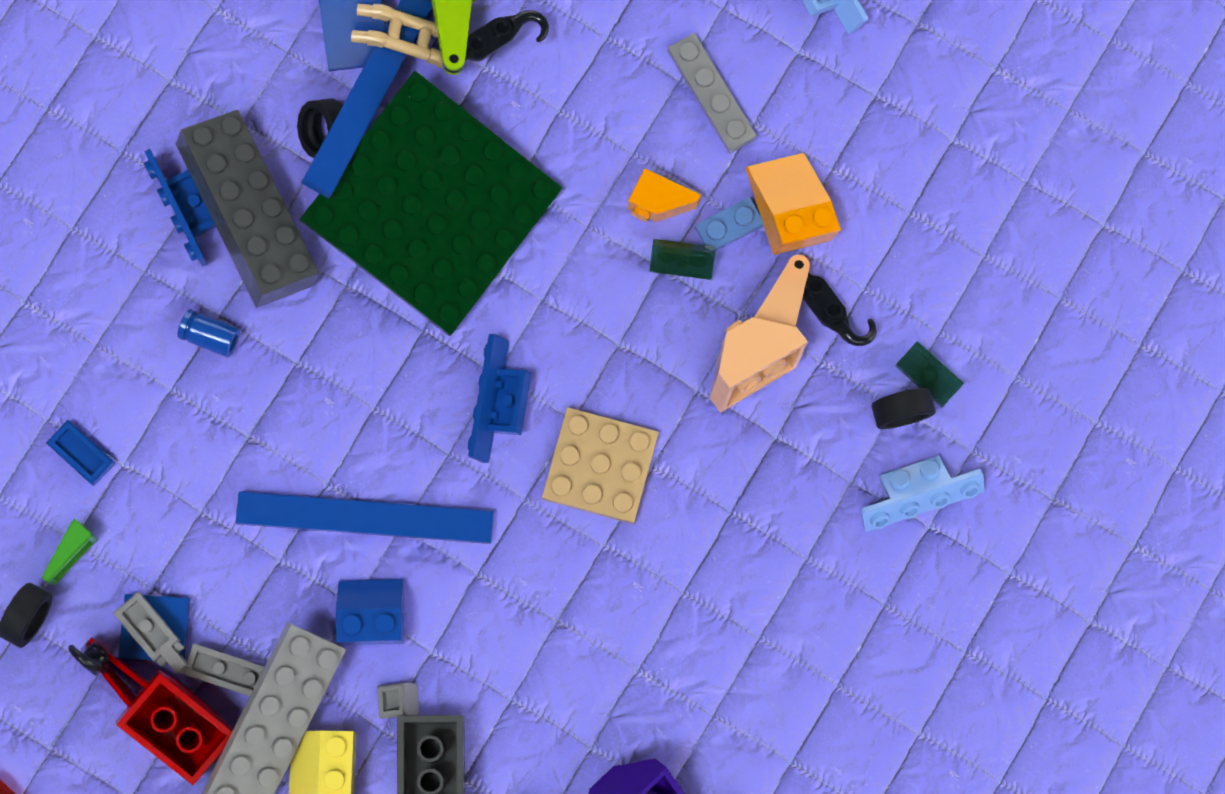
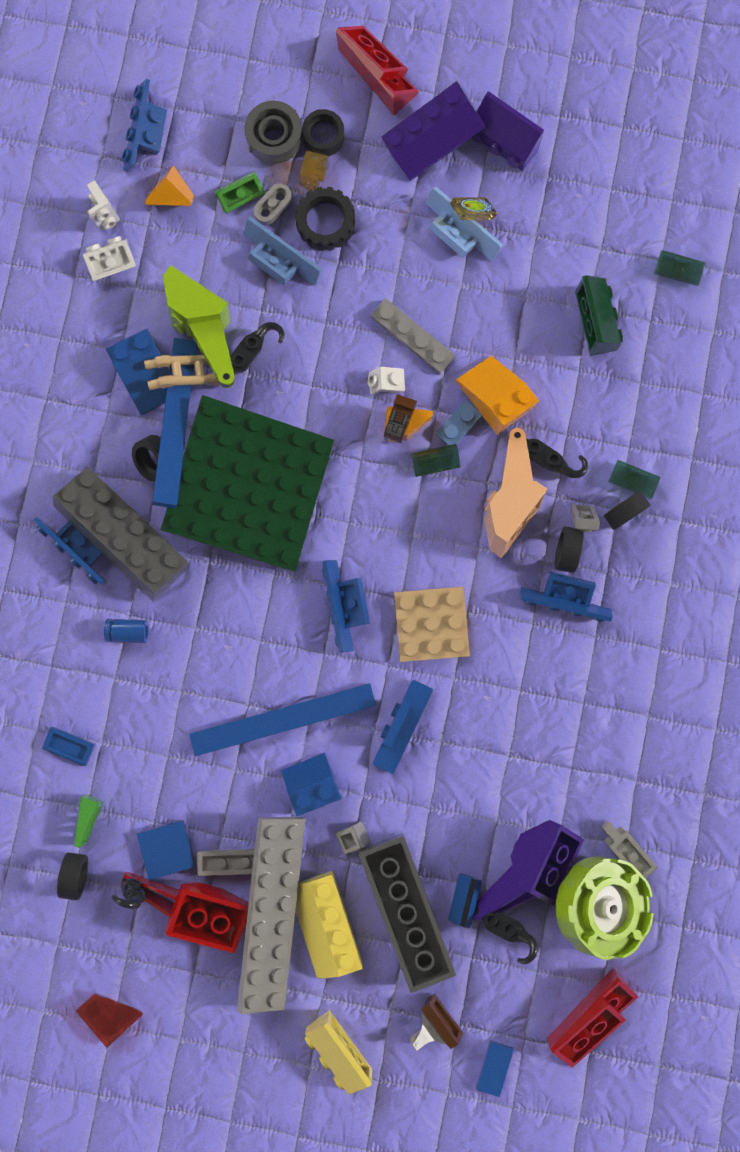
camera: 15 degrees left, 5 degrees up
light grey hinge [113,592,190,675] -> none
light blue bracket [861,455,985,532] -> none
none -> white bracket [368,367,405,395]
none -> blue bracket [373,680,433,774]
none -> leg [383,394,417,443]
none -> blue bracket [520,572,613,622]
none -> black tyre [555,526,584,573]
none -> light grey plate [570,504,600,532]
none -> dark green slope [575,275,623,356]
none -> plate [654,250,705,286]

